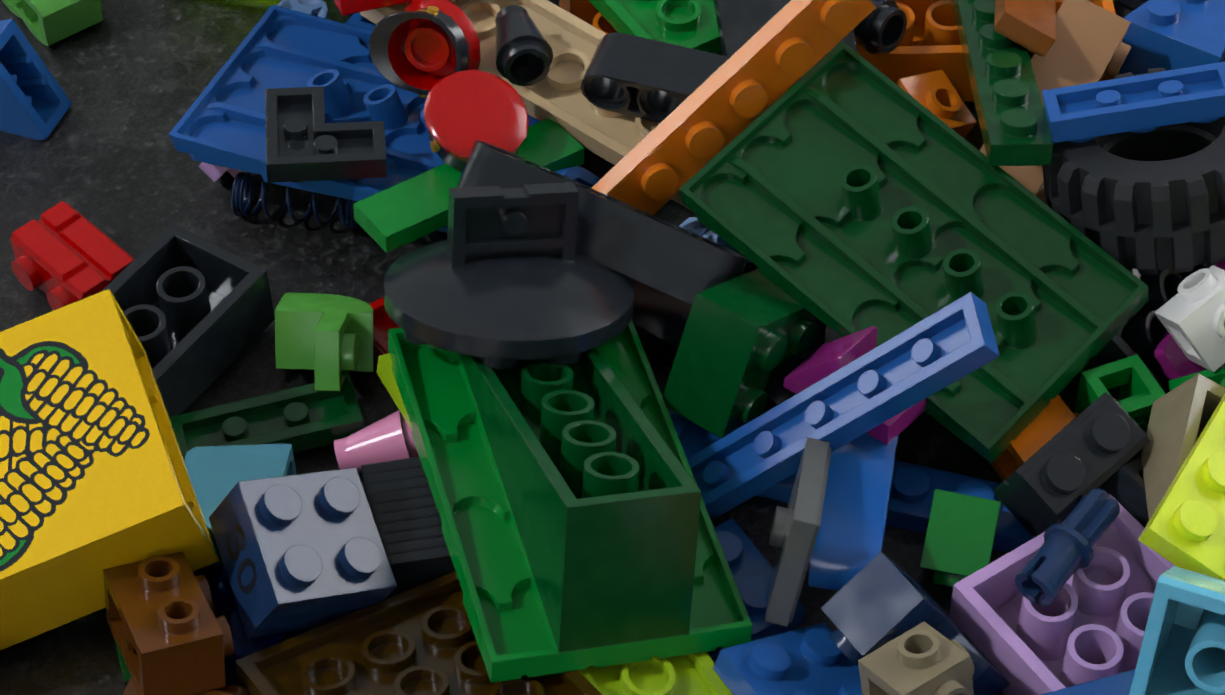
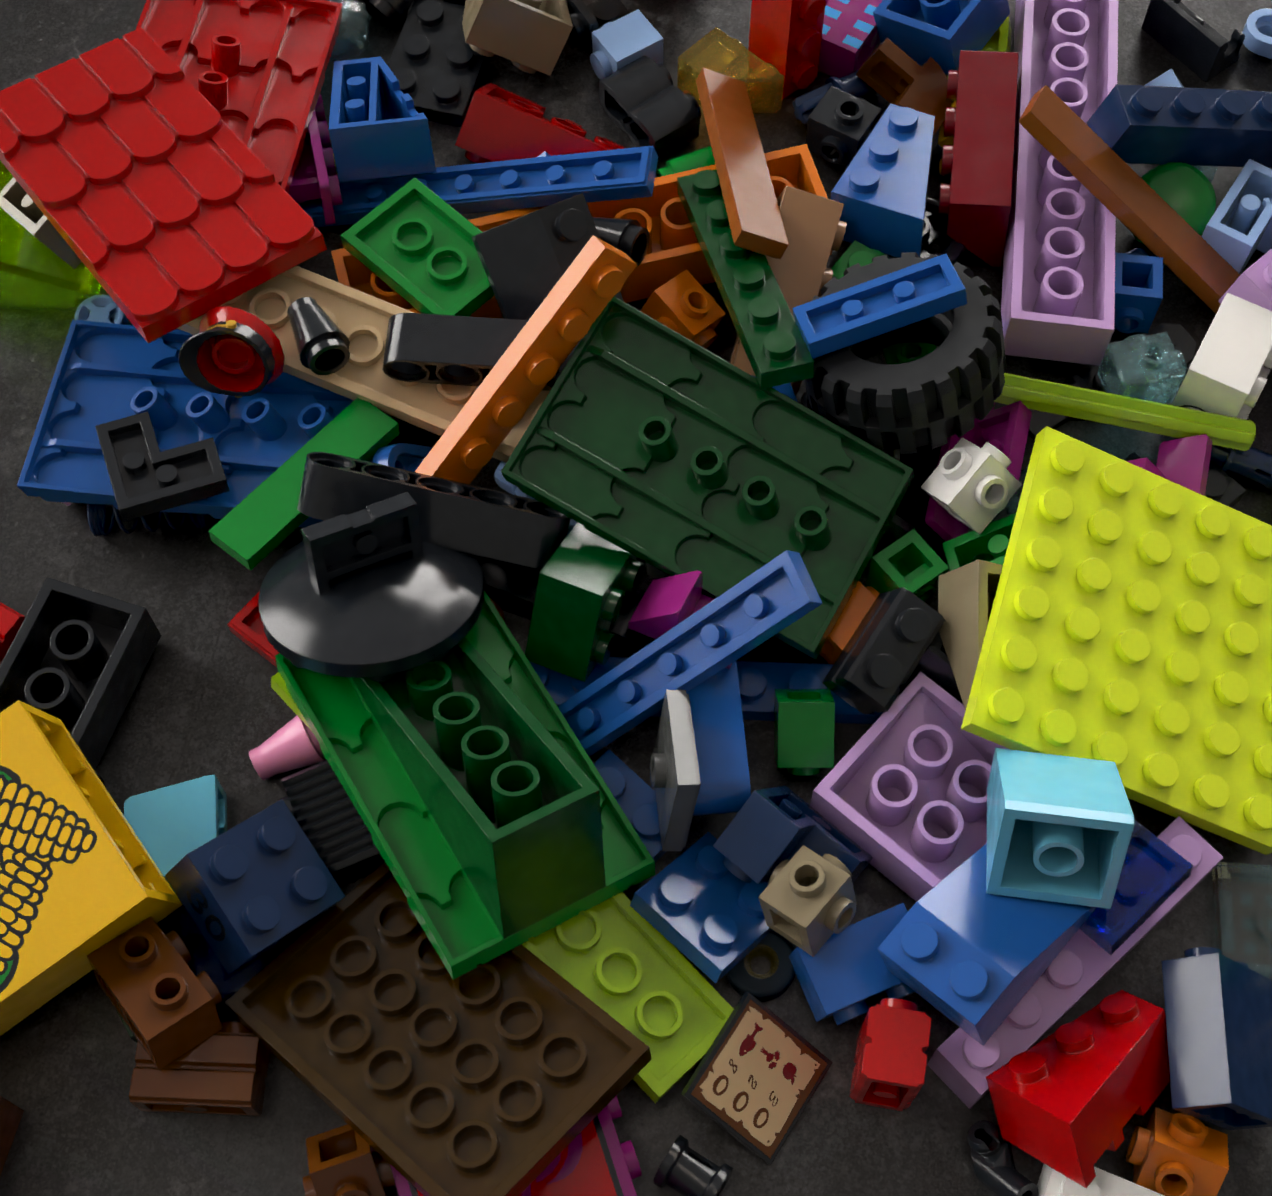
camera: 15 degrees left, 15 degrees up
dark green plate [169,375,365,460] -> none
bright green brick [275,292,374,391] -> none
red piece [424,69,529,172] -> none
dark blue axle [1015,488,1120,607] -> none

